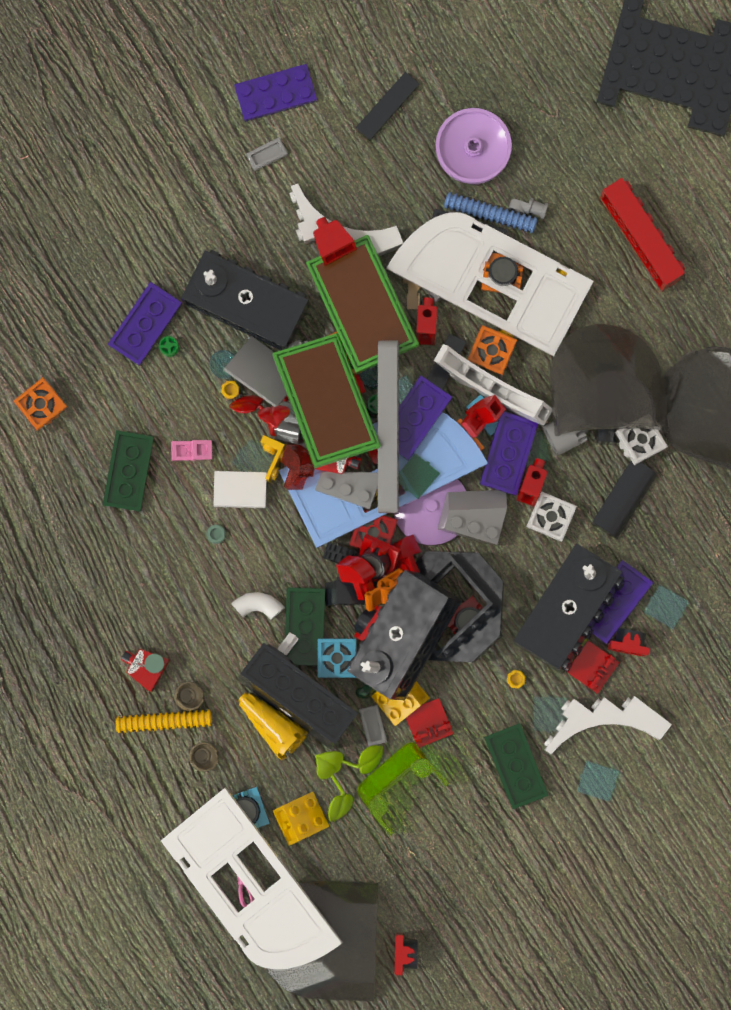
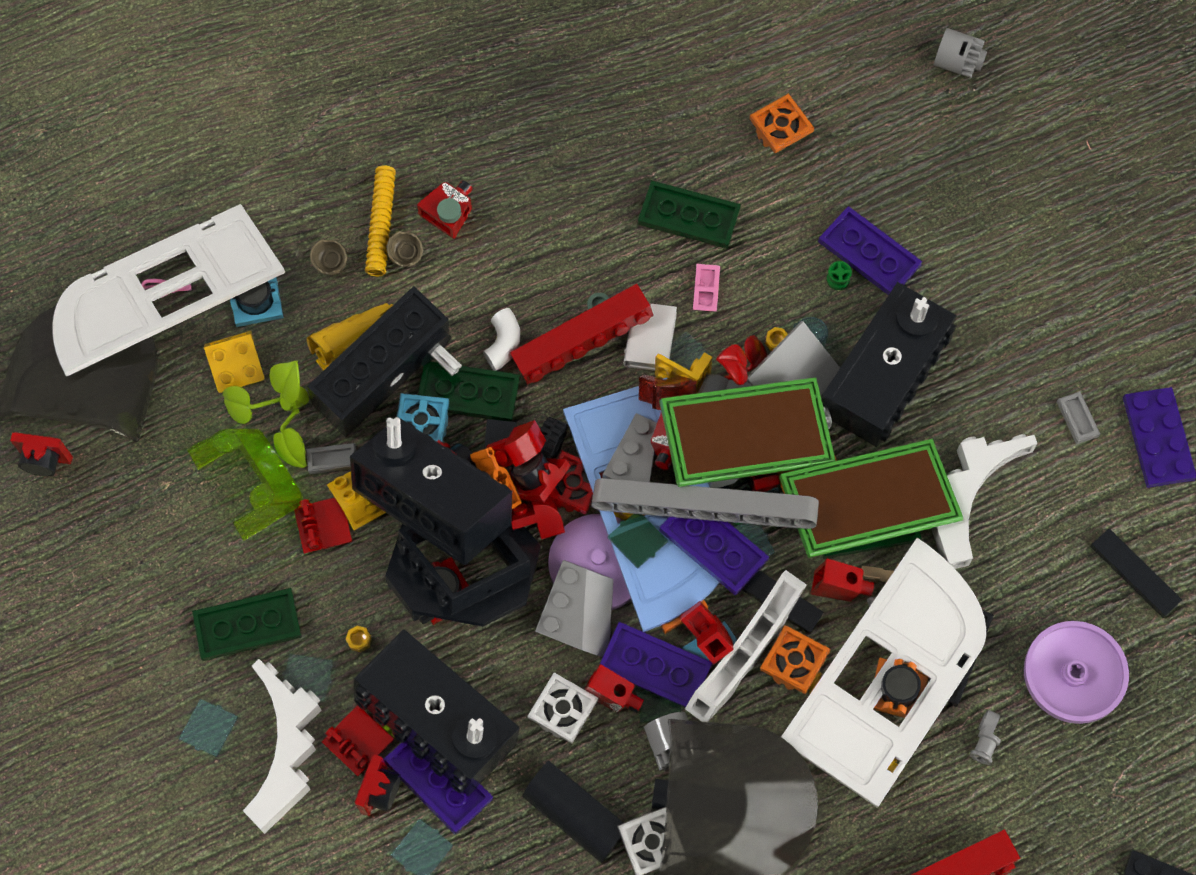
camera: 95 degrees right, 15 degrees down
red torso [313,217,357,266] -> none
medium blue piece [444,192,537,234] -> none
none -> red brick [510,284,654,385]

